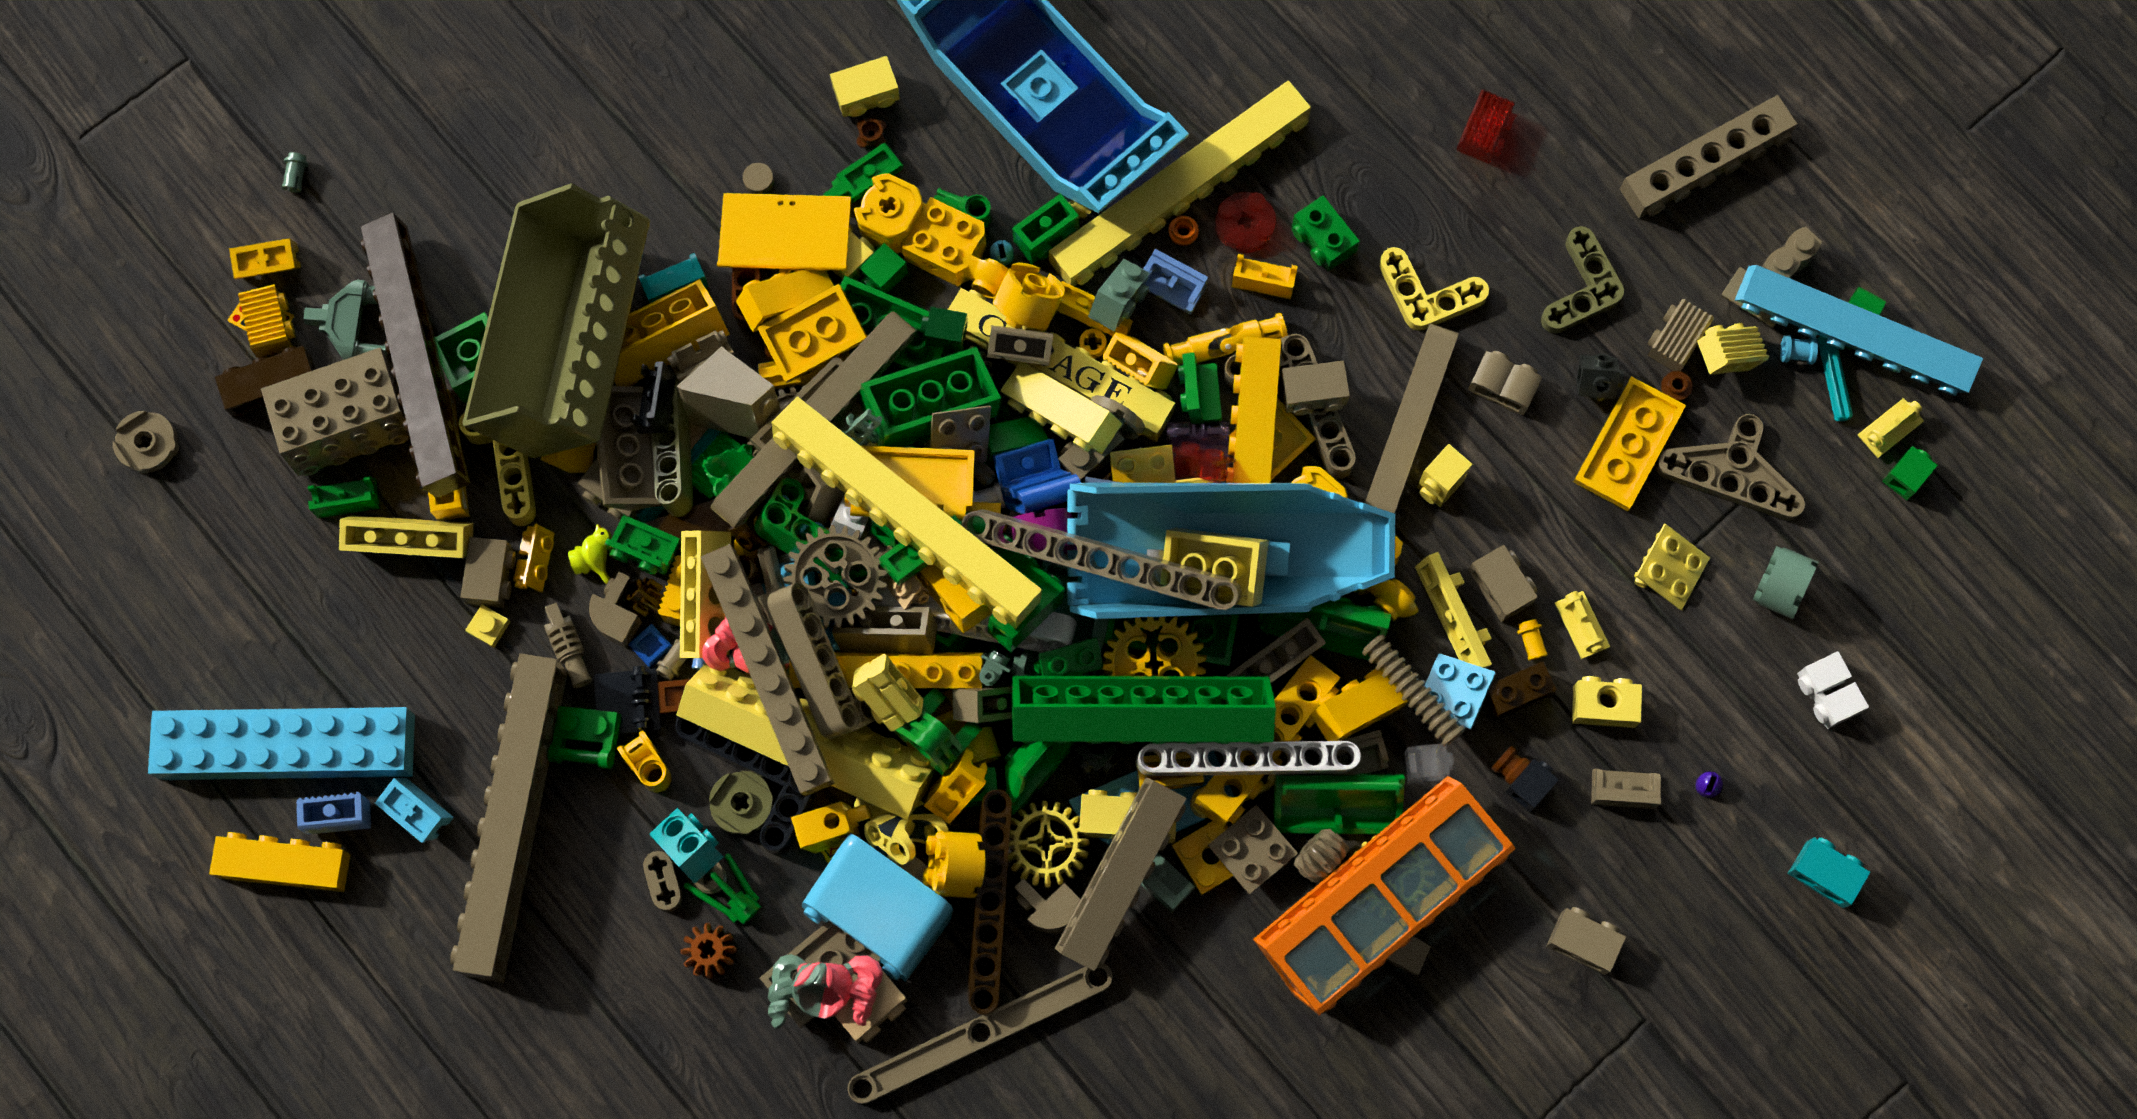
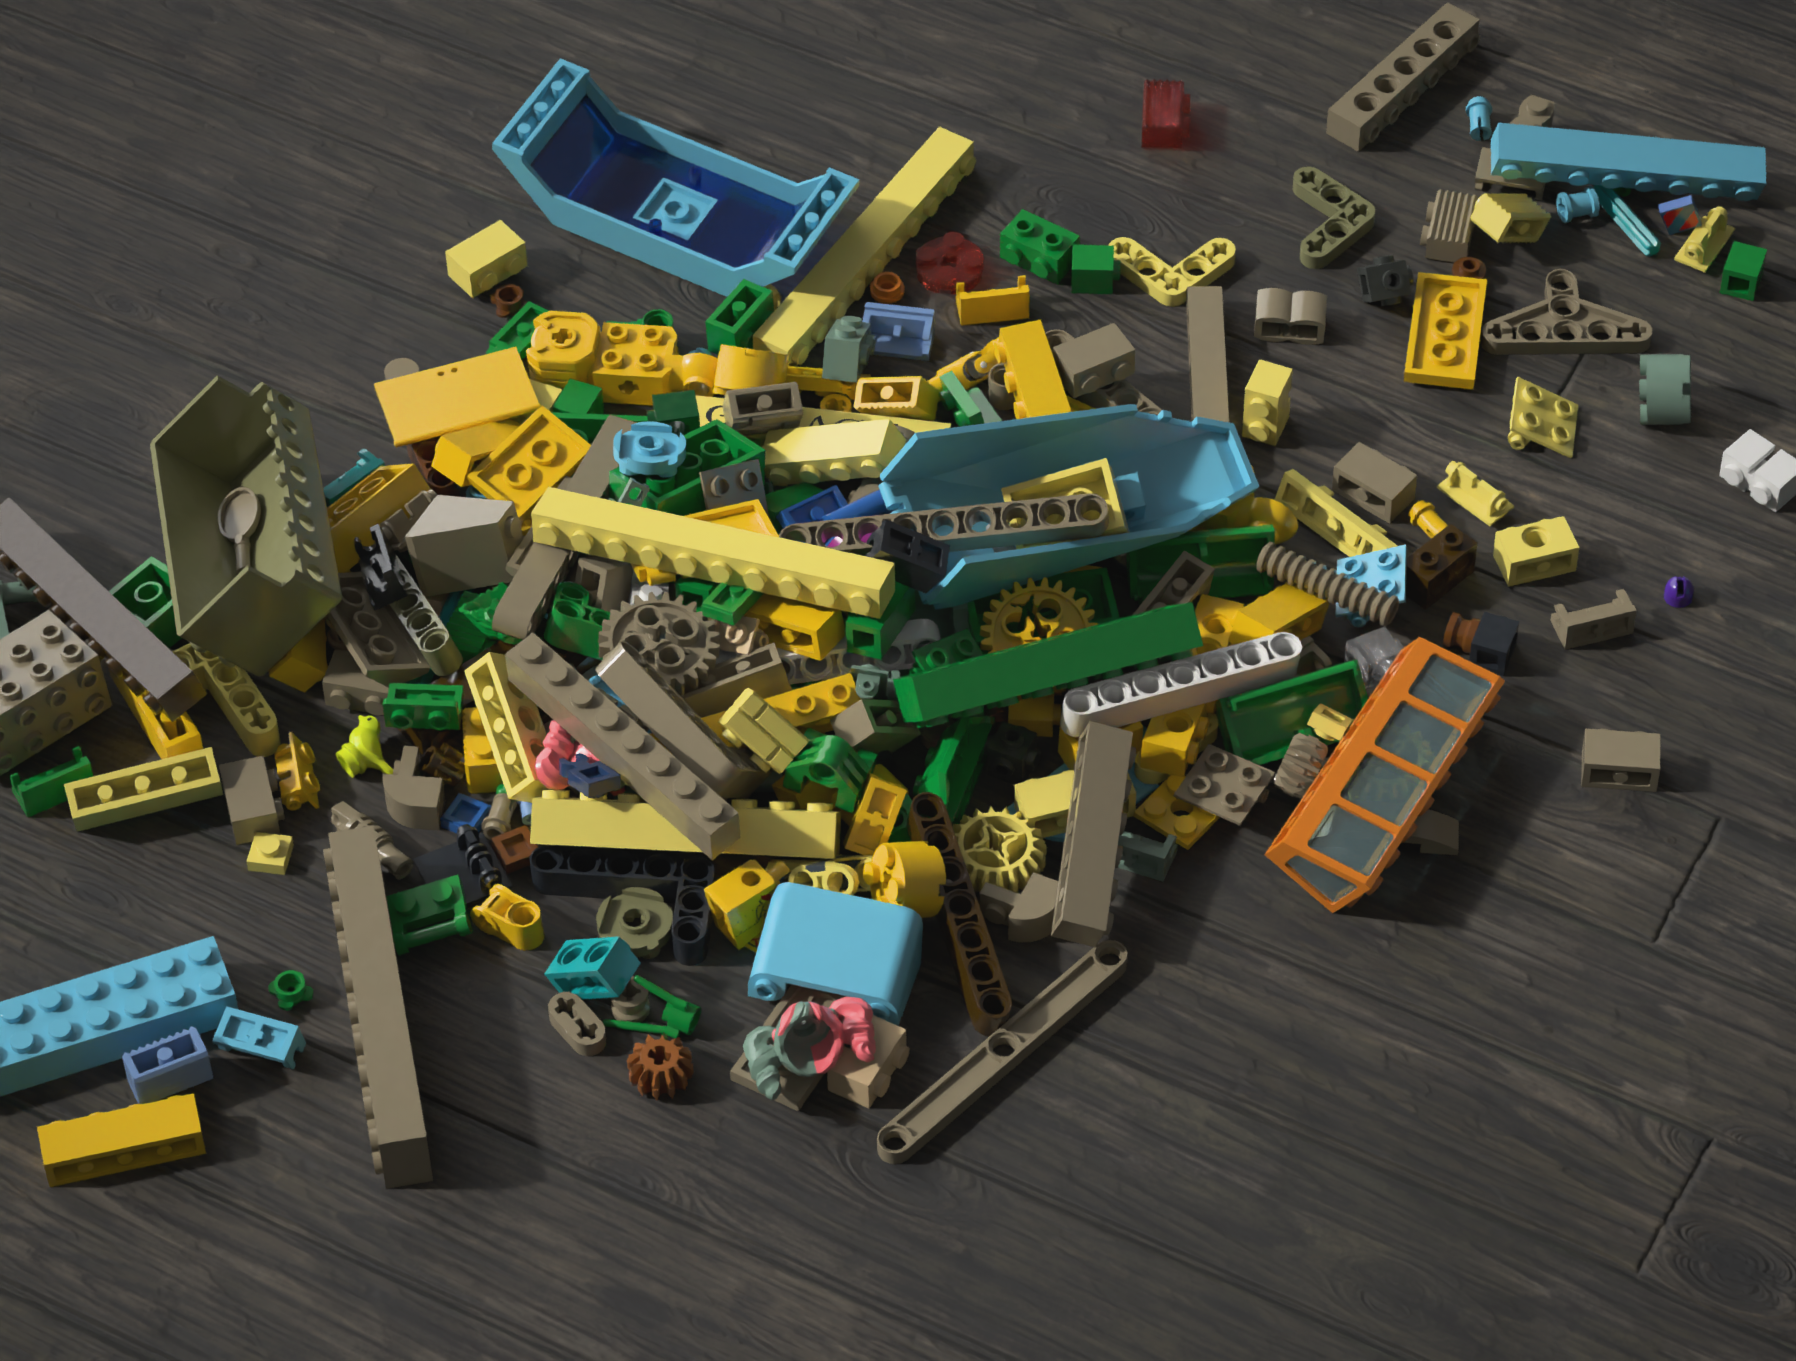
camera: 20 degrees left, 25 degrees down
none -> dark tan piece [218,487,261,574]
none -> green plate [268,970,314,1010]
none -> dark blue plate [559,753,621,798]
none -> medium azure plate [613,422,686,478]
none -> black hinge [865,519,950,593]
none -> green brick [1071,245,1121,294]
none -> light yellow plate [1307,703,1353,741]
none -> medium azure pin [1466,97,1492,141]
none -> tile [1658,195,1702,235]

